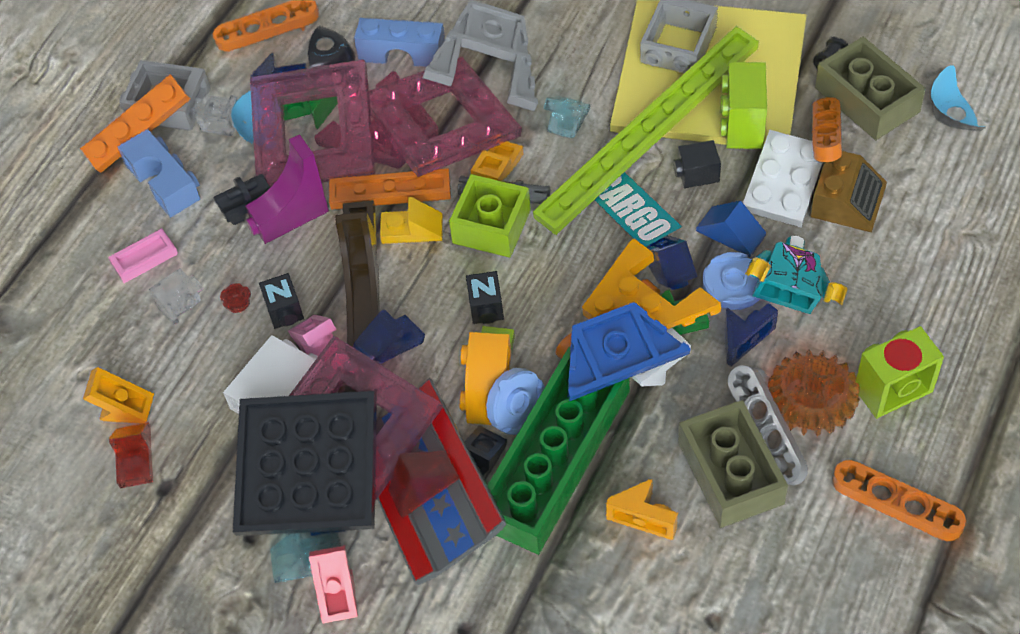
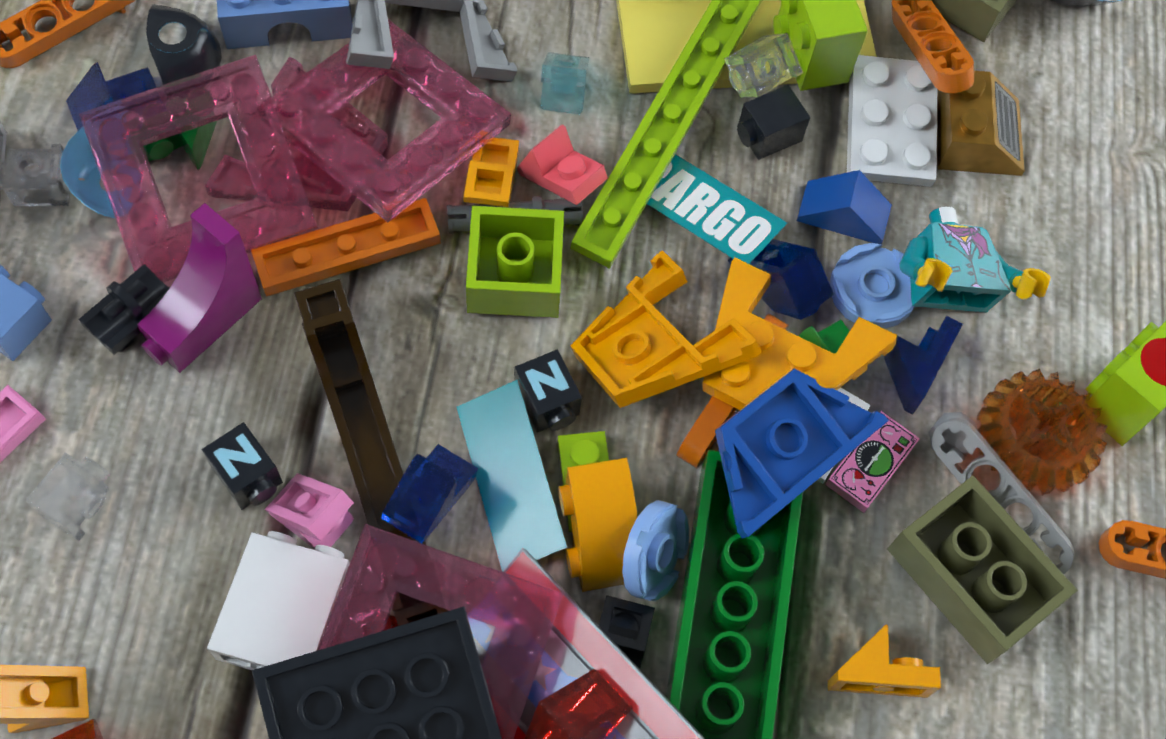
camera: 30 degrees left, 10 degrees up
clear red plate [220,283,251,313] -> none
yellow slope [380,197,443,244] -> none
none -> sticker [456,380,567,573]
none -> coral slope [517,124,608,205]
none -> light orange wing [570,250,762,408]
none -> clear brick [724,33,803,98]
none -> tile [825,411,920,513]

